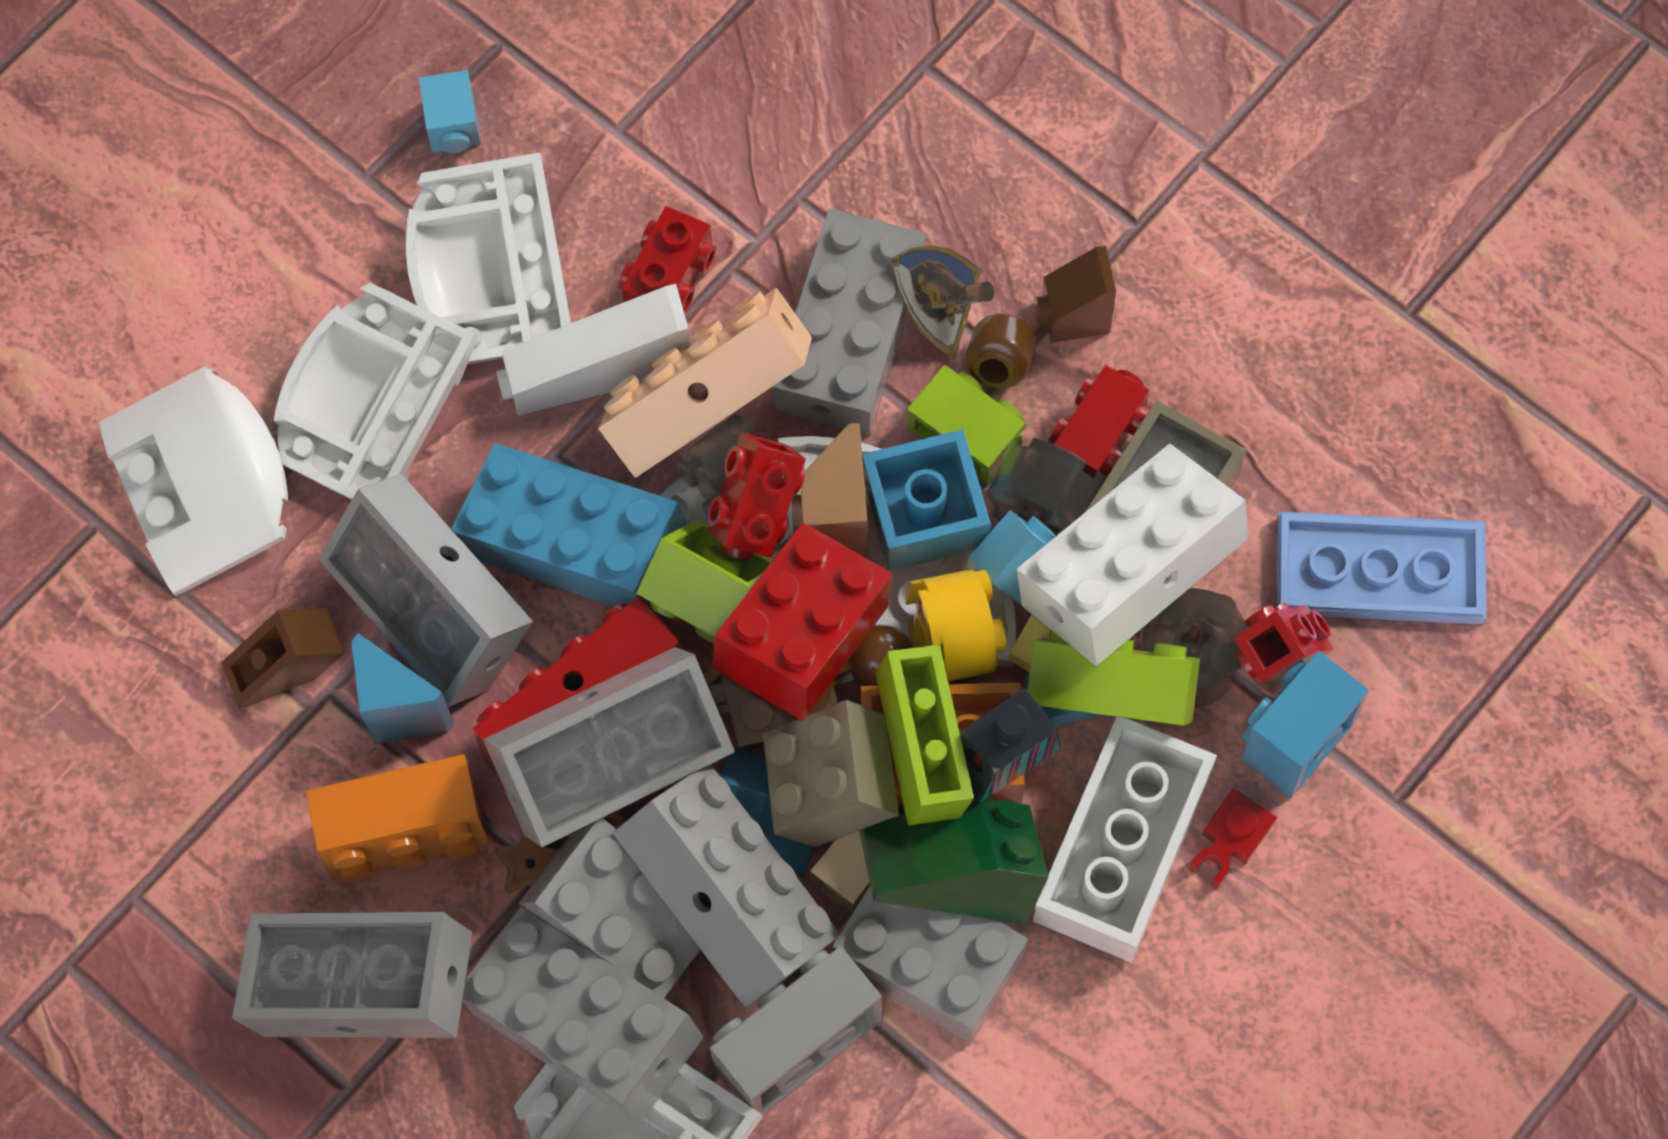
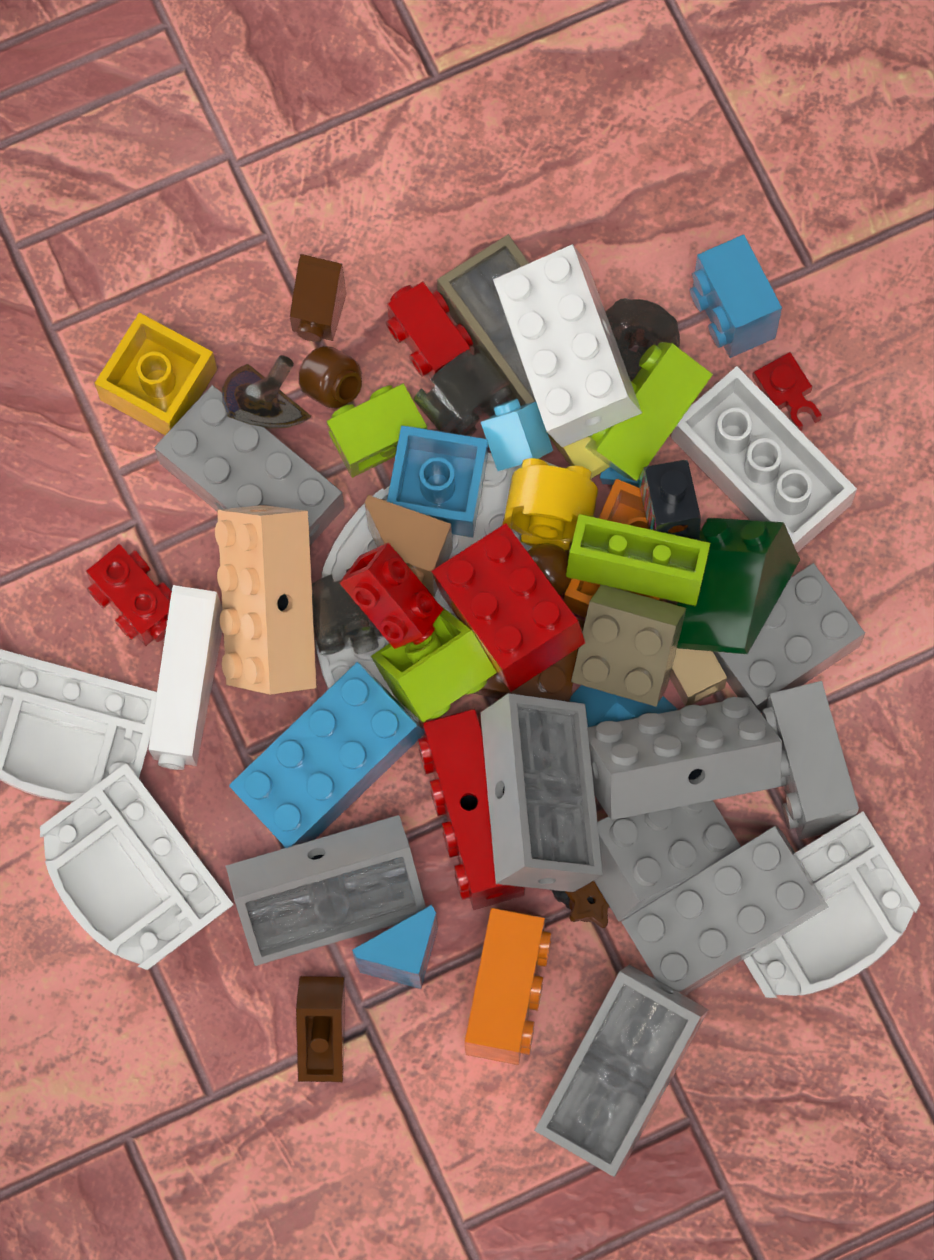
camera: 65 degrees left, 5 degrees up
white slope [99,366,288,596] -> none
red brick [1234,603,1334,683] -> none
light blue tile [1276,512,1486,624] -> none
none -> yellow brick [94,312,217,435]

